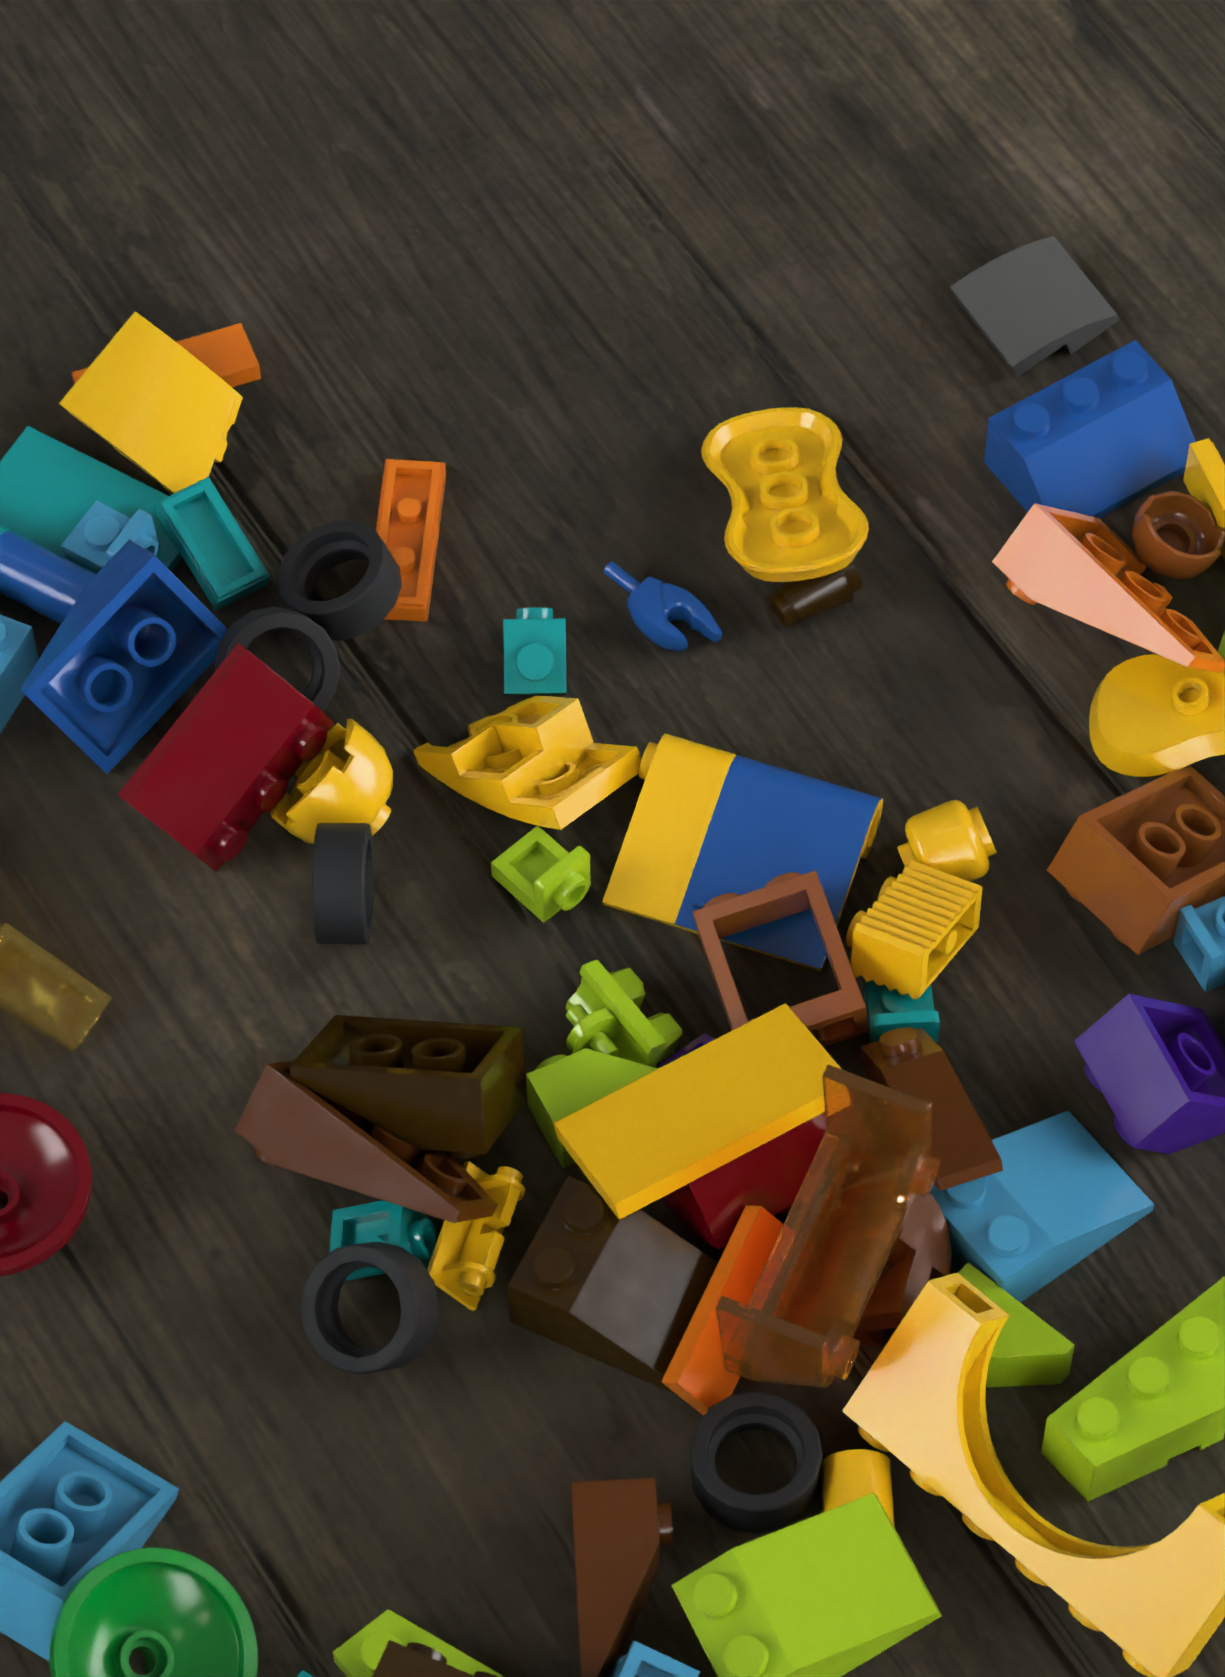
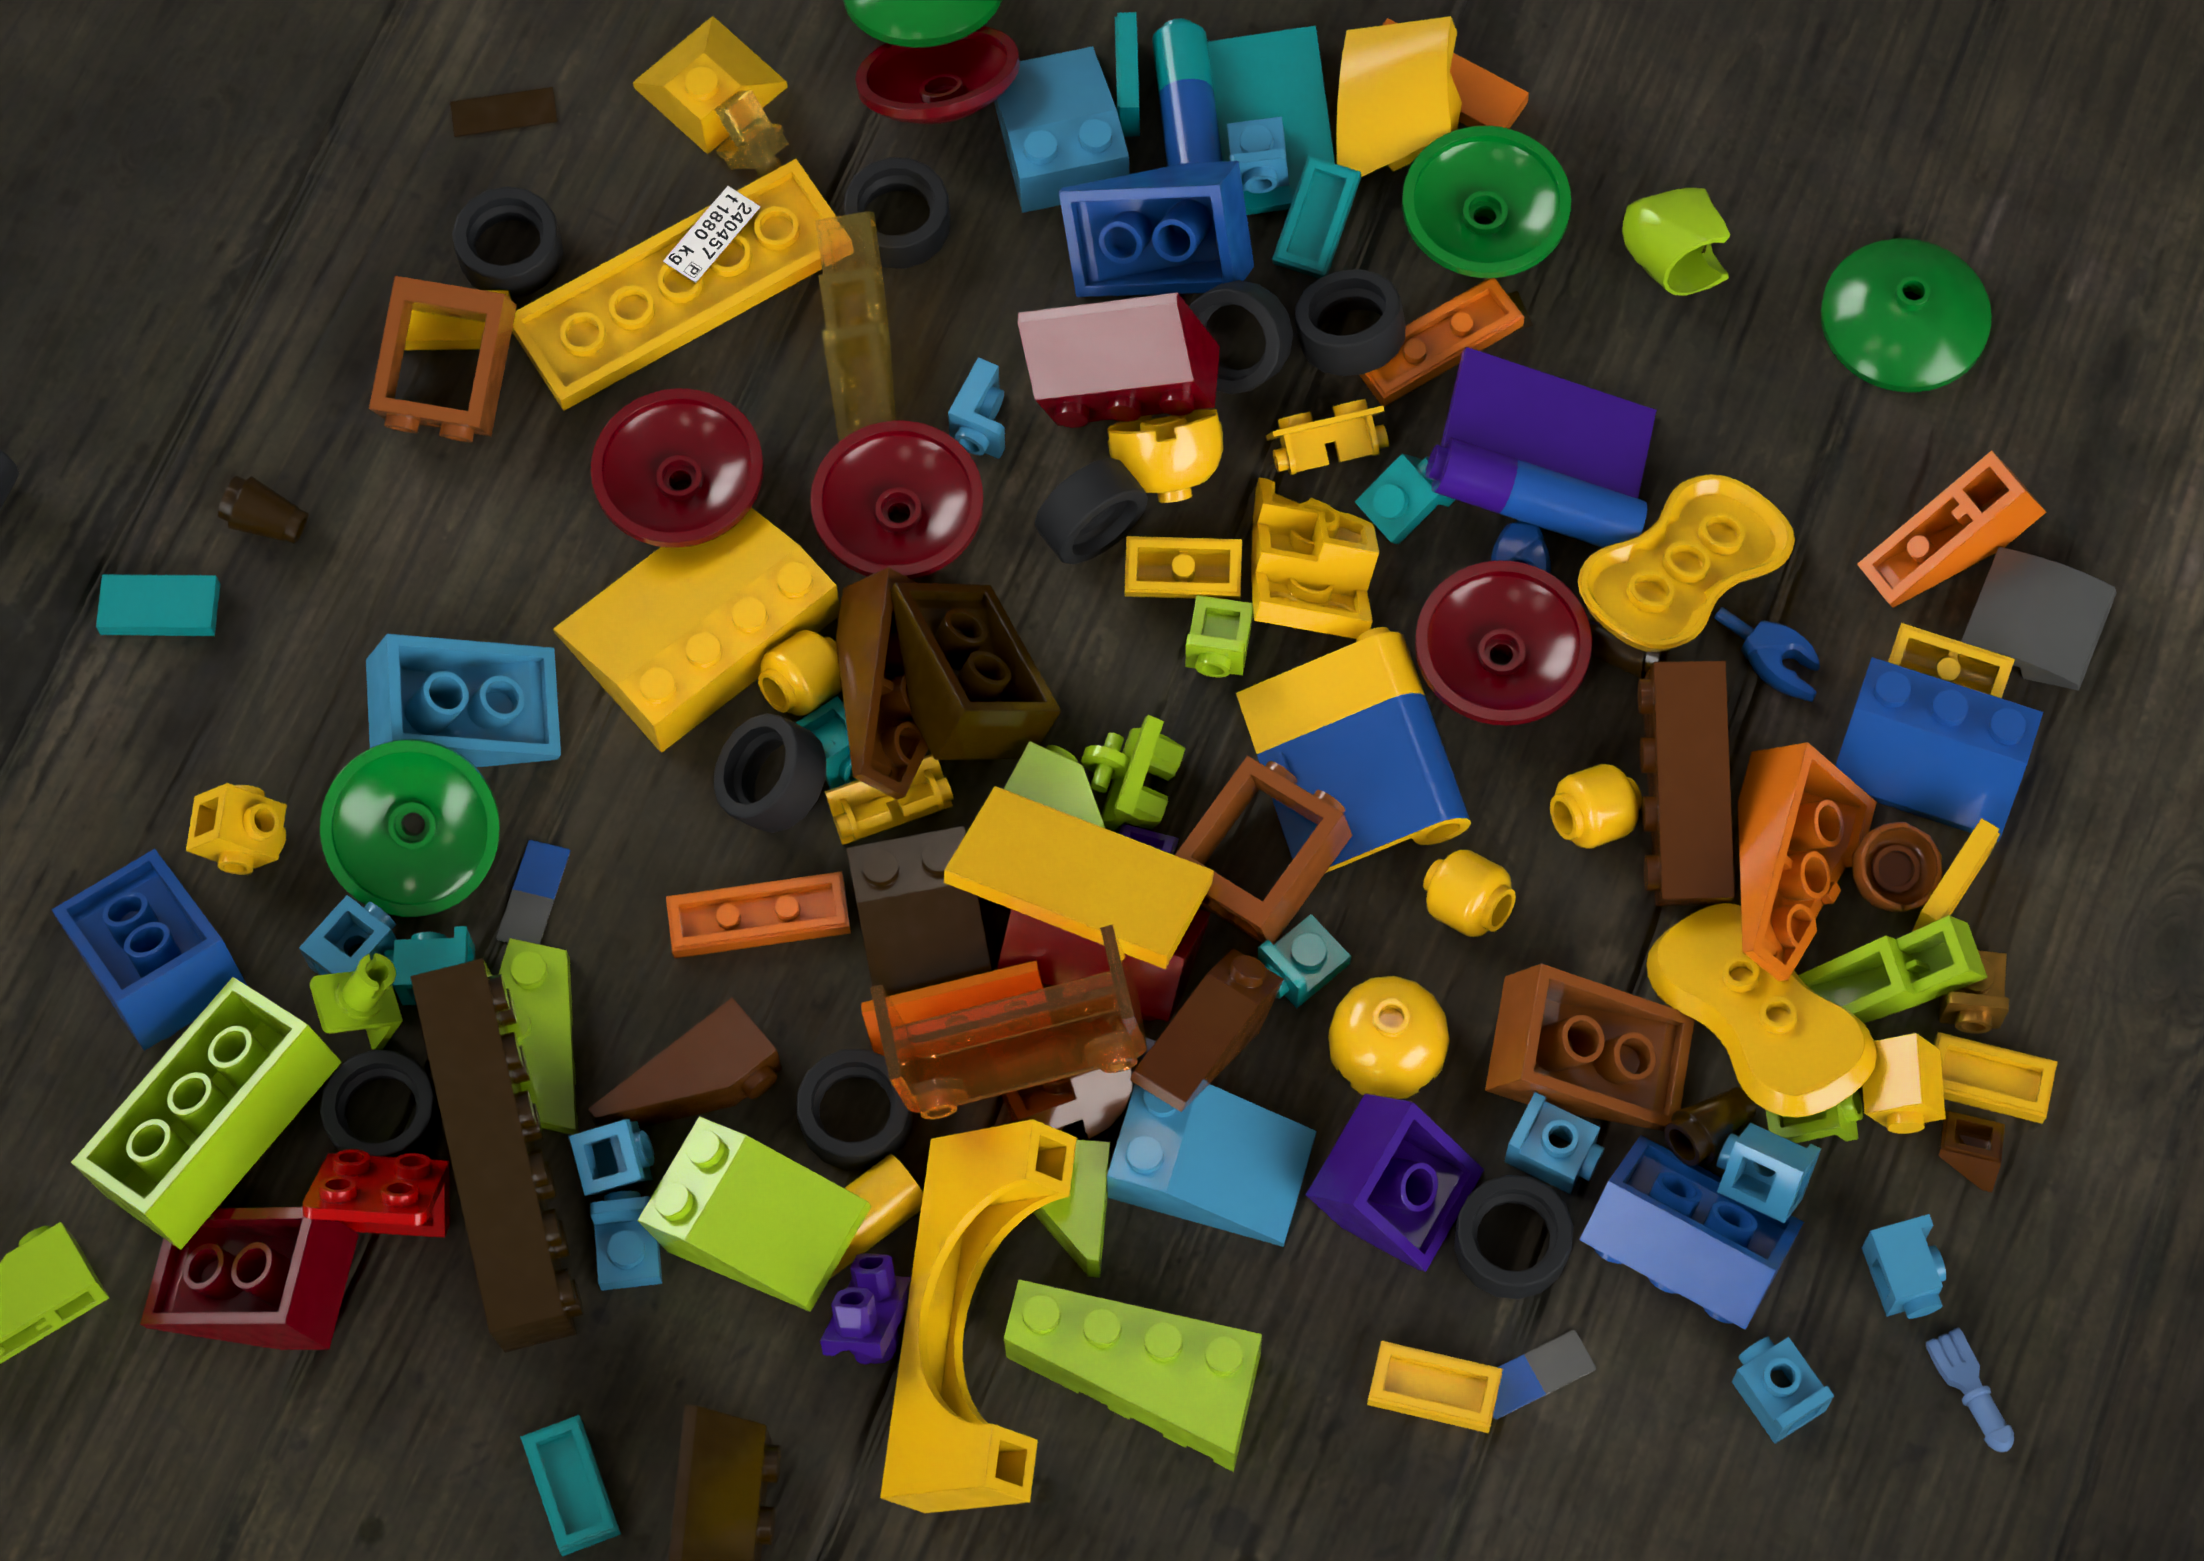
camera: 55 degrees right, 10 degrees up
yellow brick [846,860,983,1000] -> none
none -> sticker [496,840,570,944]
none -> yellow slope [553,507,840,753]
none -> orange tile [666,871,851,959]
none -> yellow head [758,630,842,716]
none -> dark red dish [810,420,984,579]
none -> dark purple hips [820,1253,911,1364]
none -> dark azure bracket [948,357,1005,458]
none -> yellow brick [1125,536,1242,600]
none -> yellow hinge [1266,399,1389,475]
none -> yellow cylinder [1328,976,1449,1099]
none -> green dish [1402,126,1571,278]
none -> dark red dish [1415,561,1592,726]
none -> dark purple door [1425,347,1657,548]
none -> yellow head [1550,764,1642,849]
none -> lime piece [1622,188,1730,296]
none -> reddish brown wedge [1638,661,1735,906]
none -> blue hand [1714,607,1820,702]
none -> green dish [1821,238,1992,392]
none -> orange slope [1857,450,2046,608]
none -> yellow brick [1888,623,2015,699]

